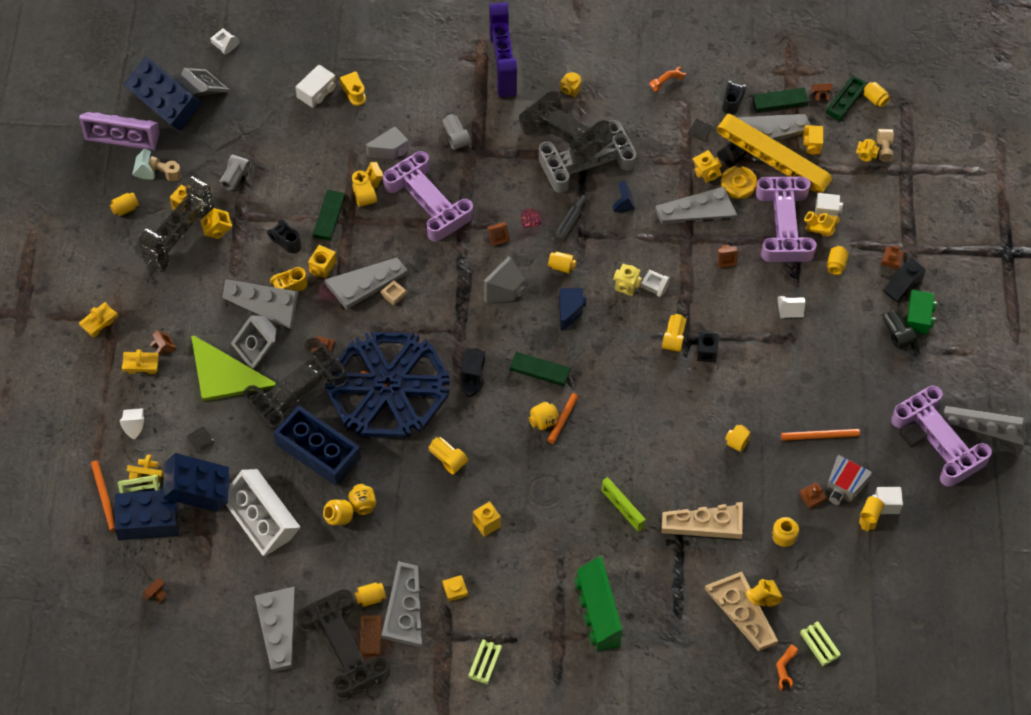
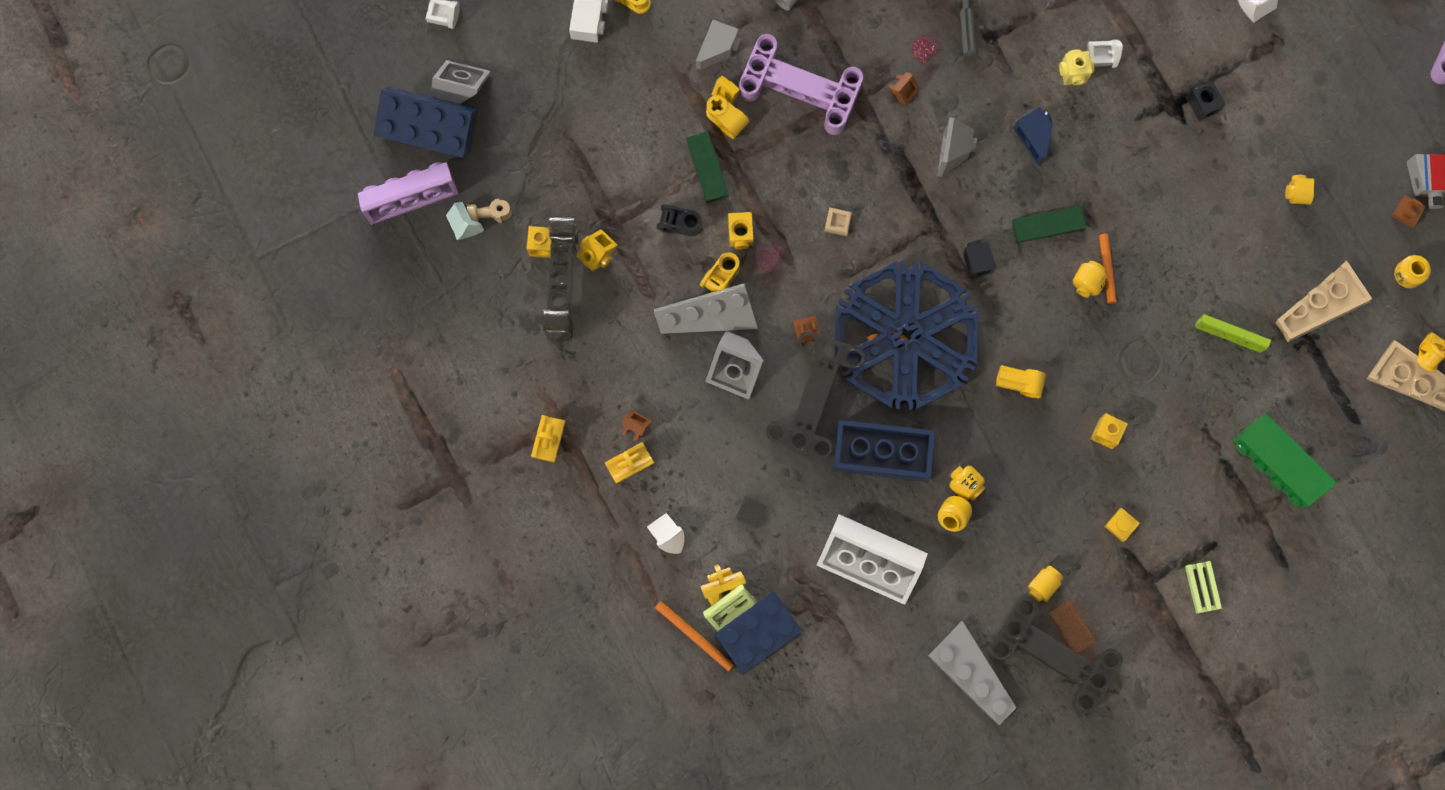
camera: 30 degrees left, 20 degrees up
yellow brick [110,192,139,217] -> none
dark orange tile [142,577,167,603] -> none
dark blue brick [163,453,229,512] -> none
lime tile [191,336,276,402] -> none
light grey piece [219,154,251,191] -> none
light grey wing [325,257,408,310] -> none
light grey wing [381,561,422,648] -> none
black tile [461,365,485,398] -> none
yellow brick [548,252,577,274] -> none
yellow piece [662,314,686,352] -> none
orange bar [781,429,860,441] -> none

